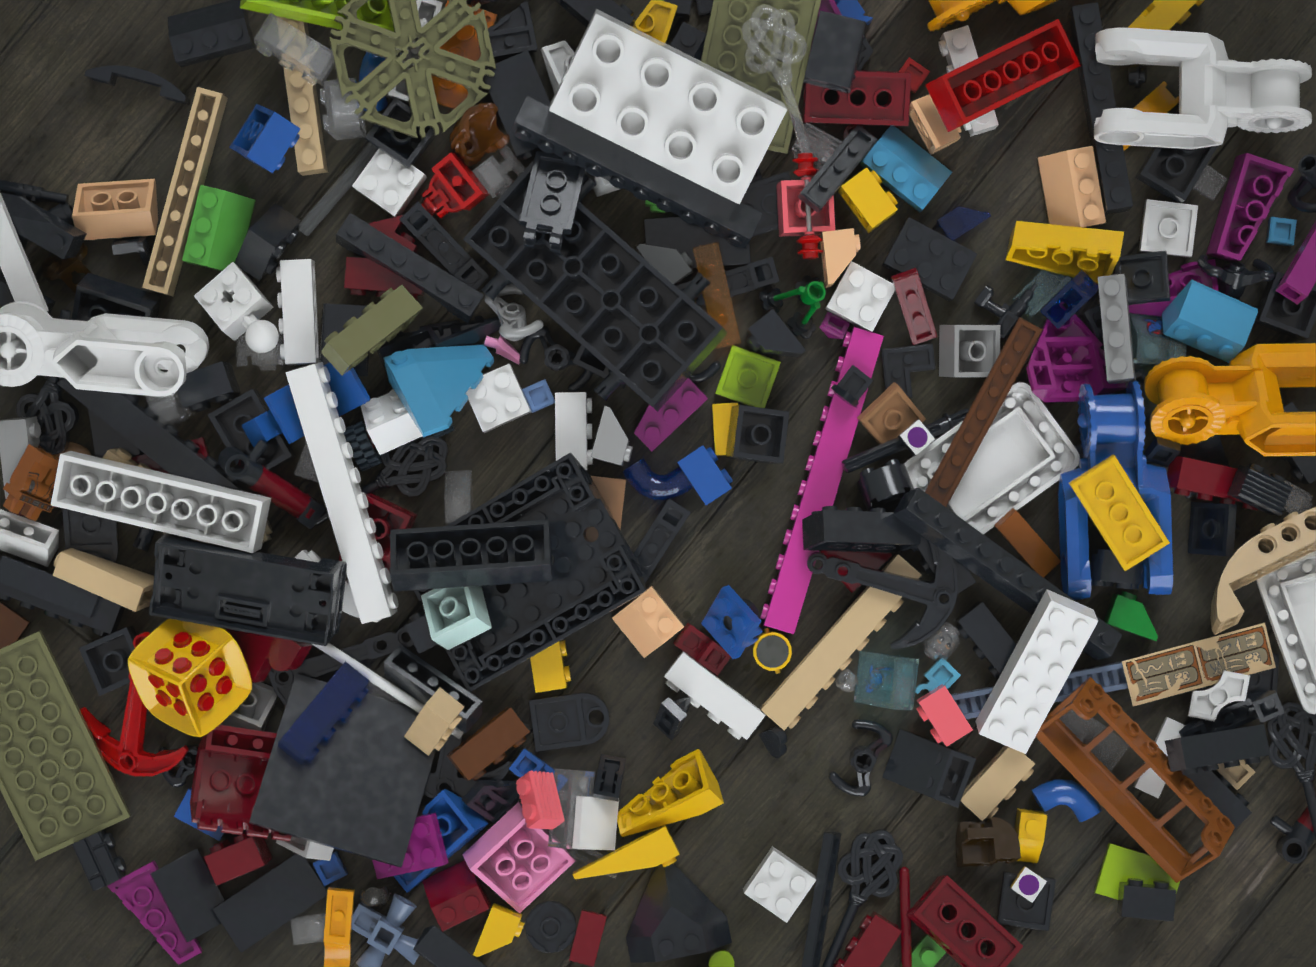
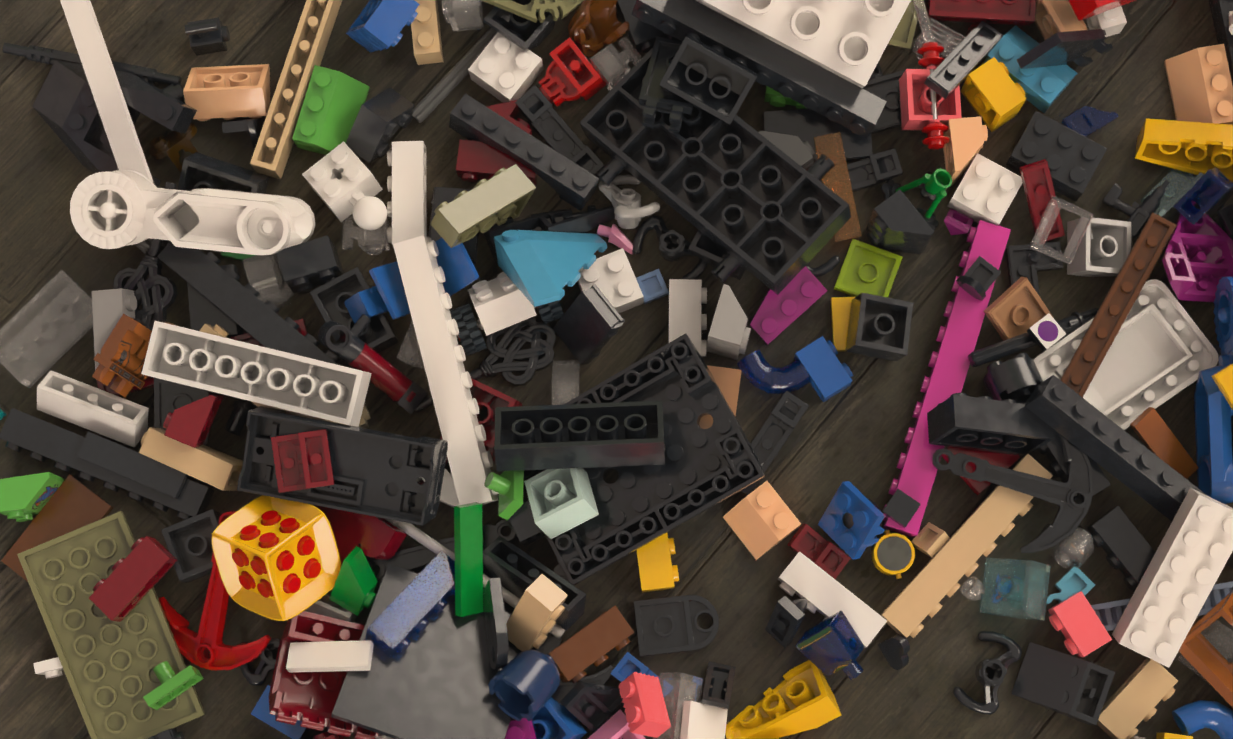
camera: 10 degrees right, 10 degrees down
none -> dark red brick [89,536,177,622]
none -> bright green tile [143,661,204,710]
none -> dark red slope [163,393,224,448]
none -> black brick [185,17,230,56]
none -> dark red slope [271,429,334,493]
none -> white tile [286,640,374,673]
none -> green slope [329,546,378,616]
none -> green tile [454,502,483,617]
none -> black tile [482,578,508,669]
none -> bright green tile [484,470,524,520]
none -> dark blue cylinder [488,649,560,721]
none -> black piece [553,284,624,365]
none -> black slope [659,34,758,124]
none -> clear blue torso [795,611,864,680]
none -> black tile [882,489,921,528]
none -> tan plate [911,522,950,558]
none -> black tile [1017,29,1113,69]
none -> clear tile [1030,195,1093,264]

